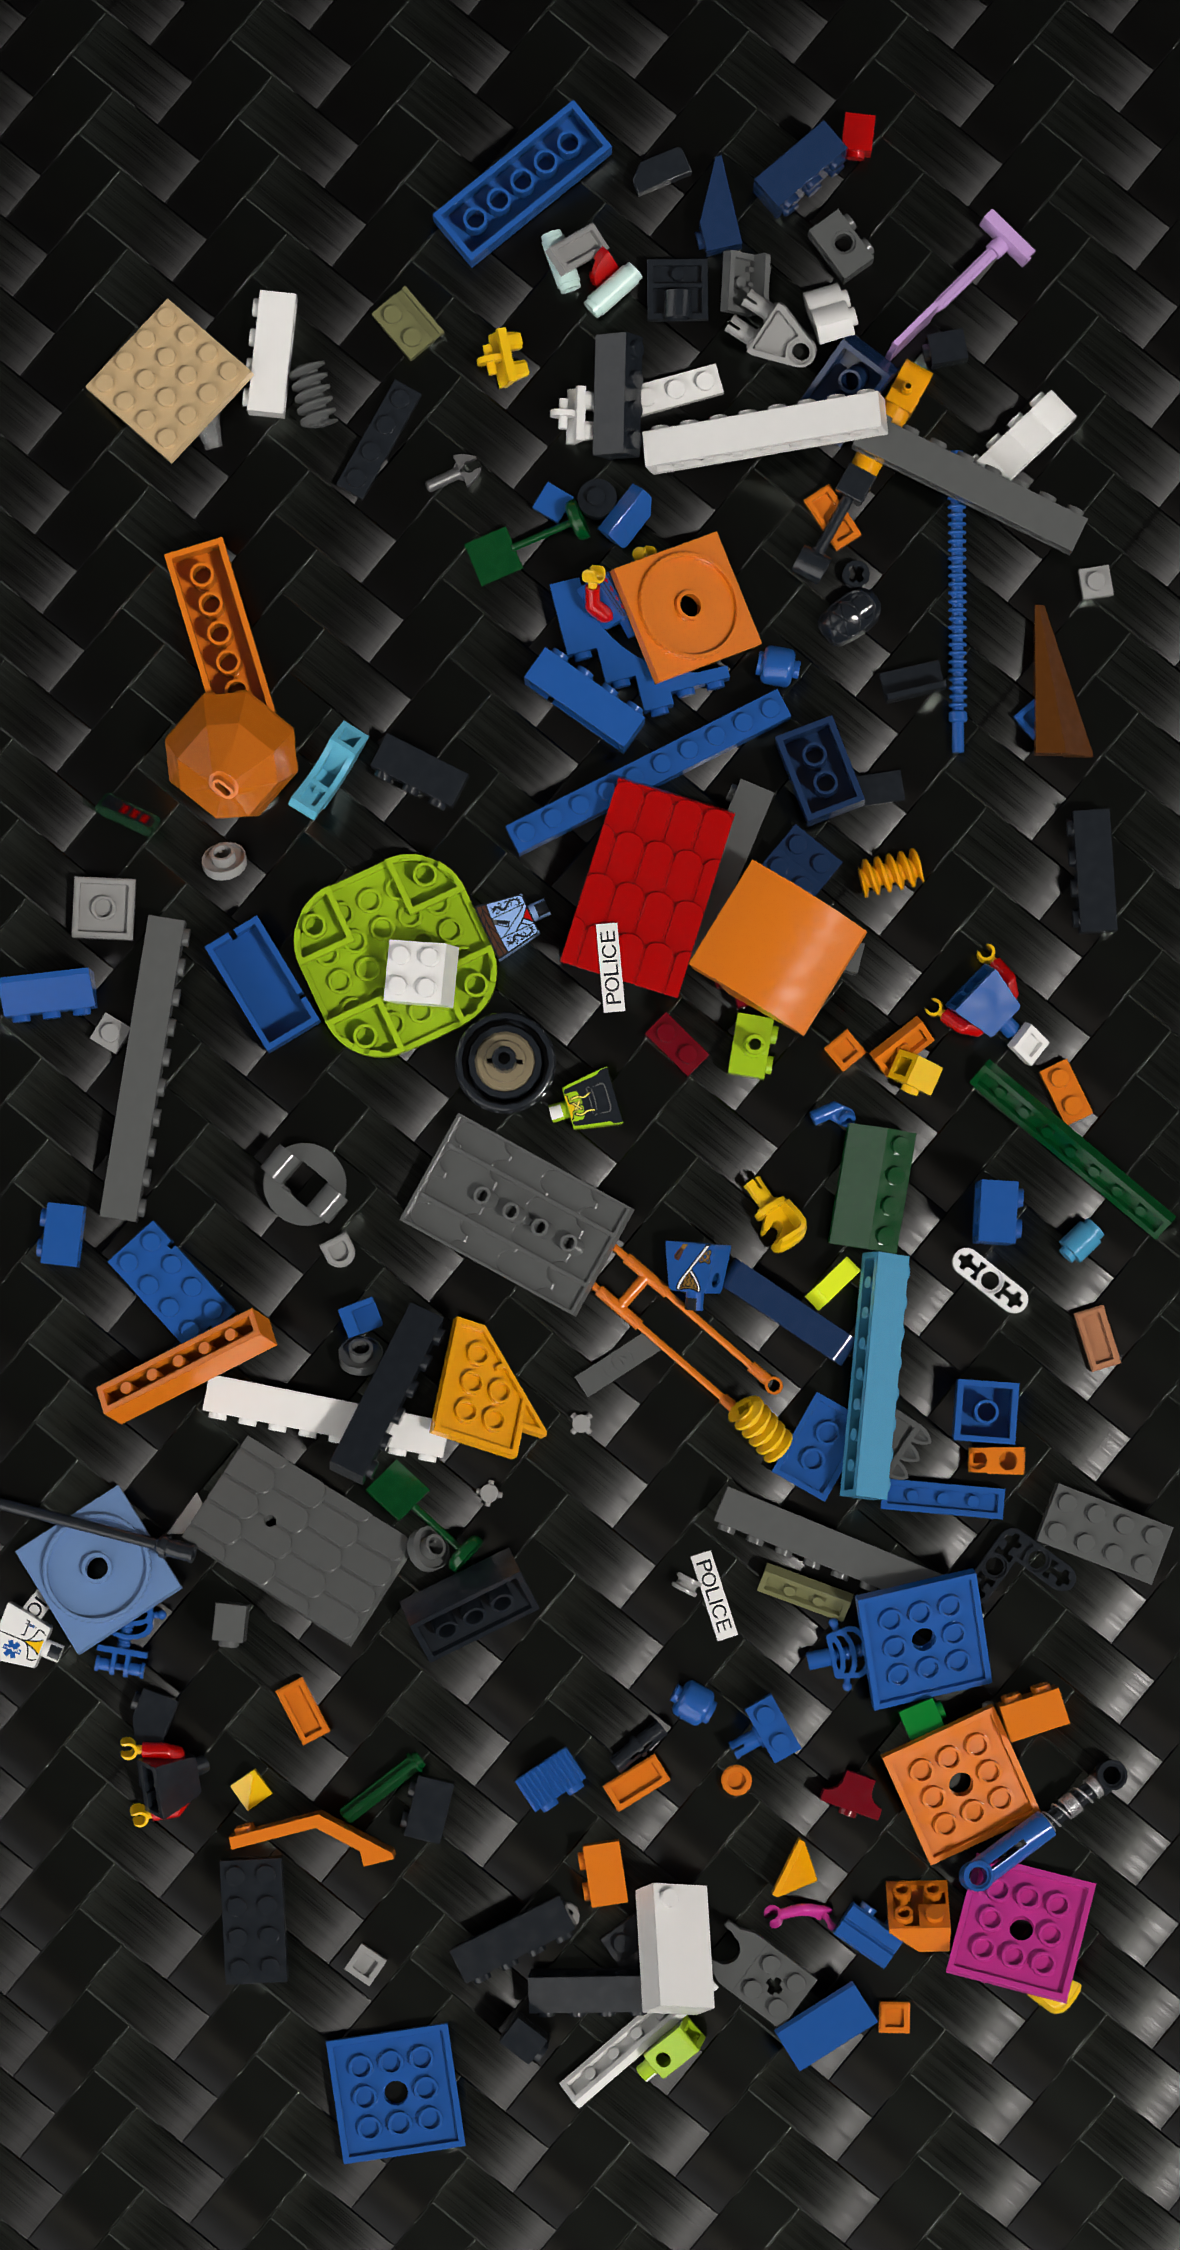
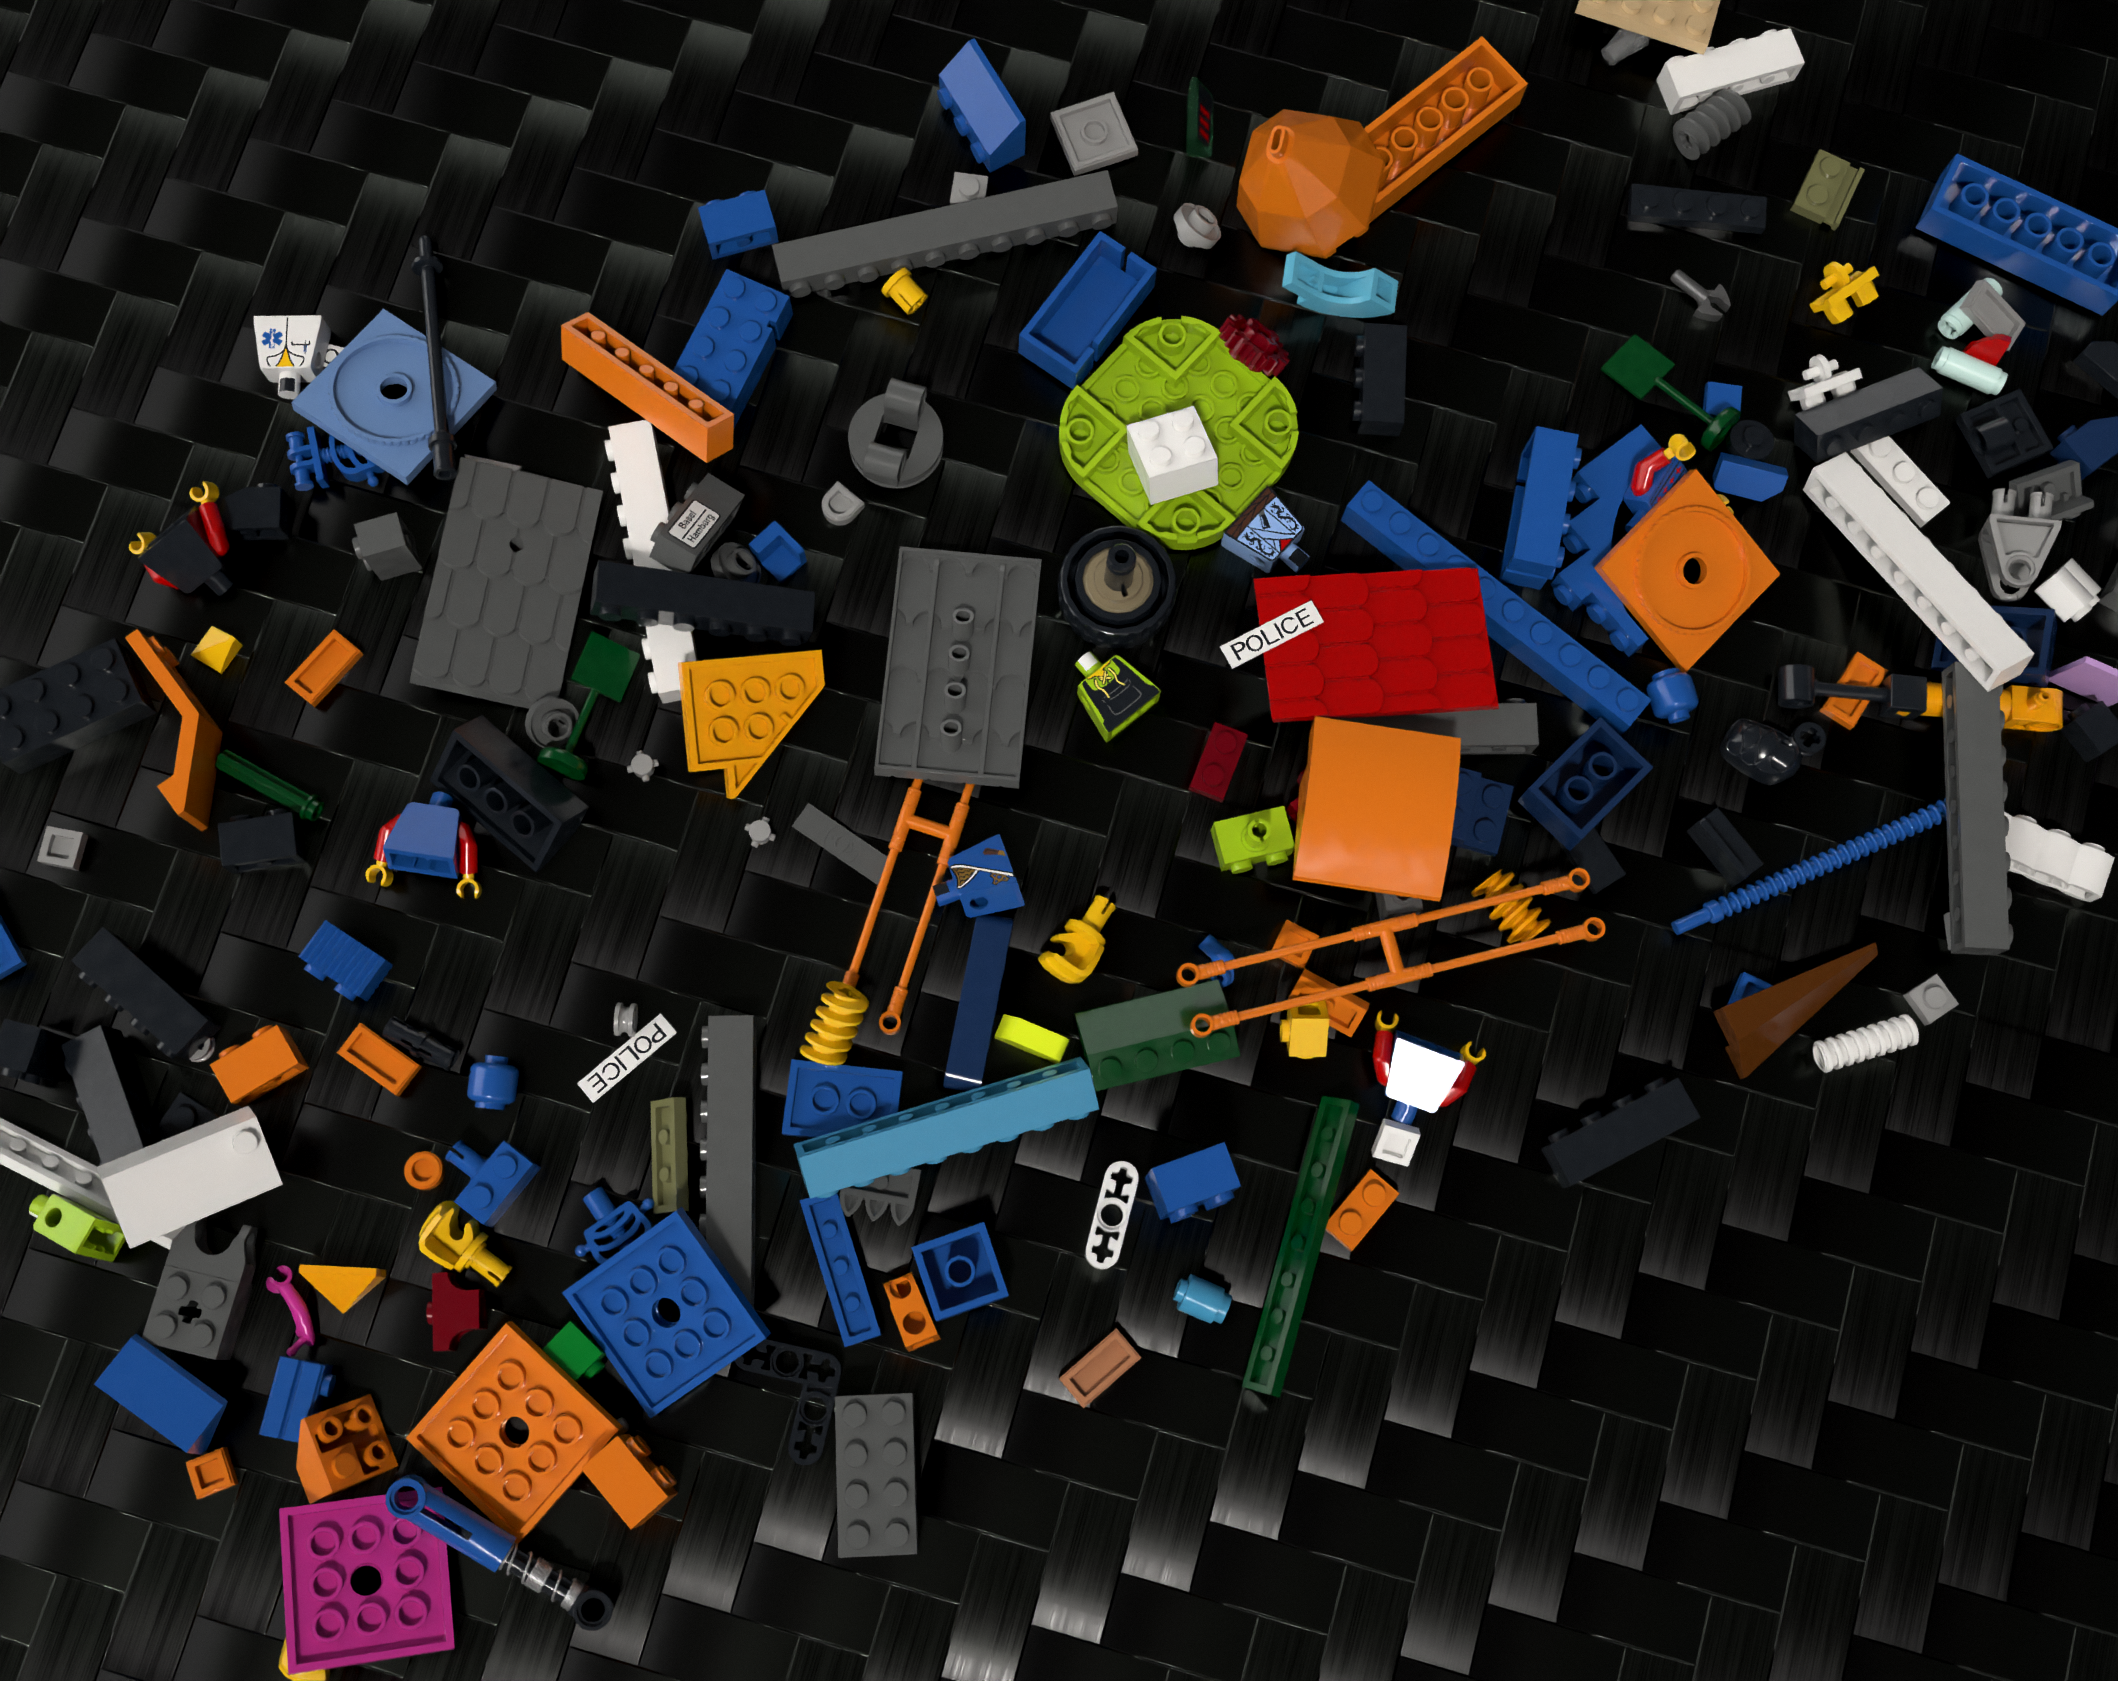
camera: 60 degrees right, 10 degrees down
none -> blue torso [365,792,482,899]
none -> yellow piece [419,1200,513,1287]
none -> dark grey brick [649,473,745,574]
none -> yellow bush [881,267,928,315]
none -> orange bar [1176,868,1606,1038]
none -> dark red gear [1219,314,1290,376]
none -> white piece [1813,1014,1919,1073]

